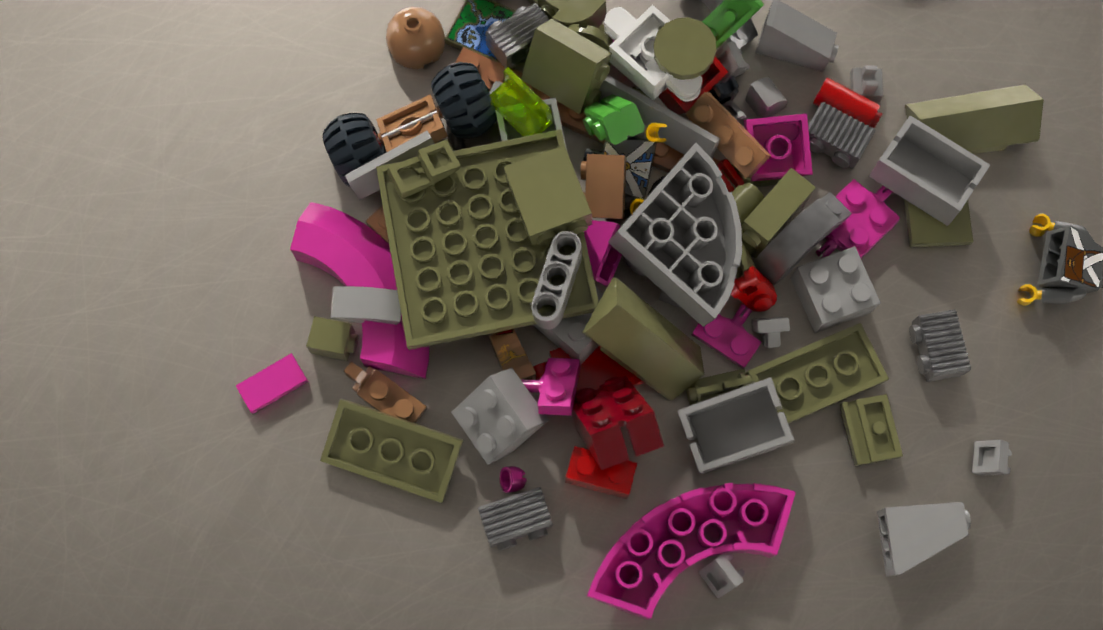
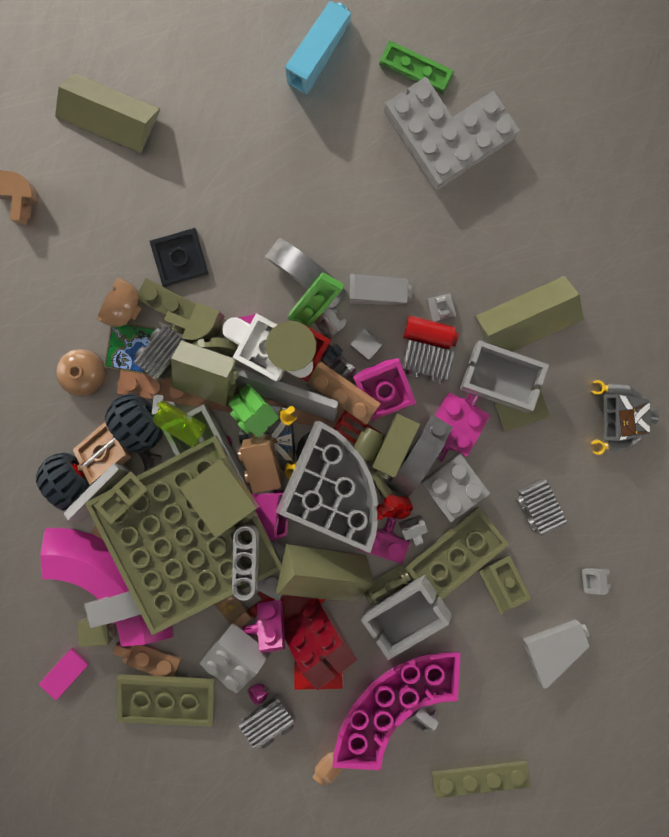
camera: 15 degrees left, 15 degrees up
none -> medium nougat plant [313,751,343,787]

